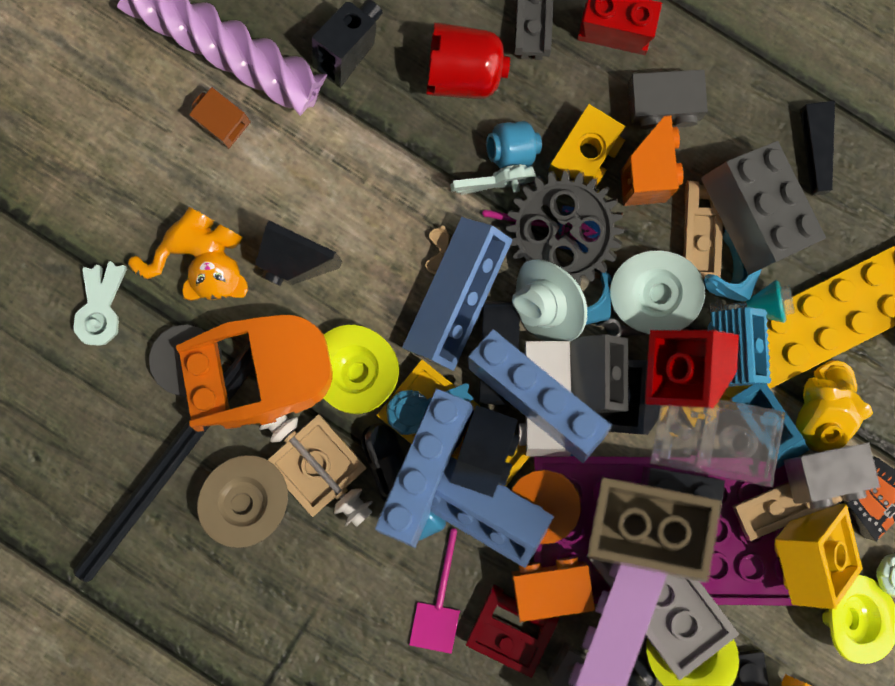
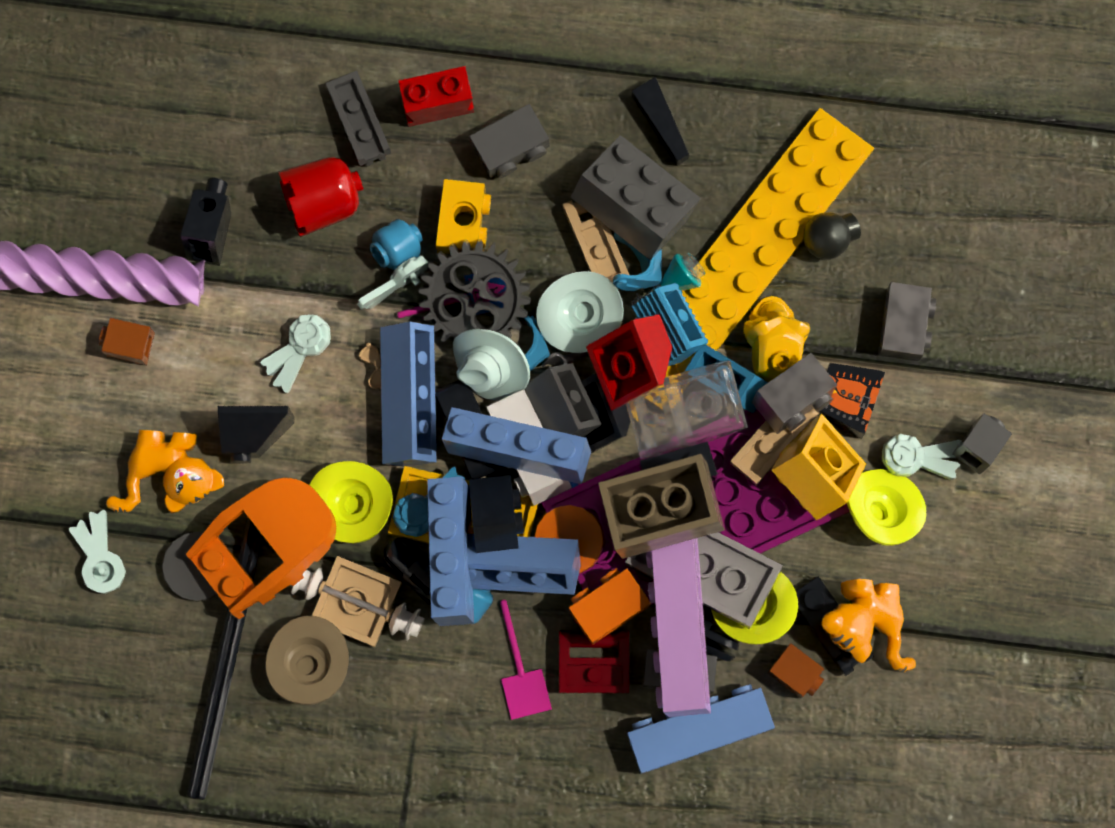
camera: 25 degrees left, 5 degrees down
orange slope [620,116,683,206] -> none
none -> light aqua piece [260,315,331,393]

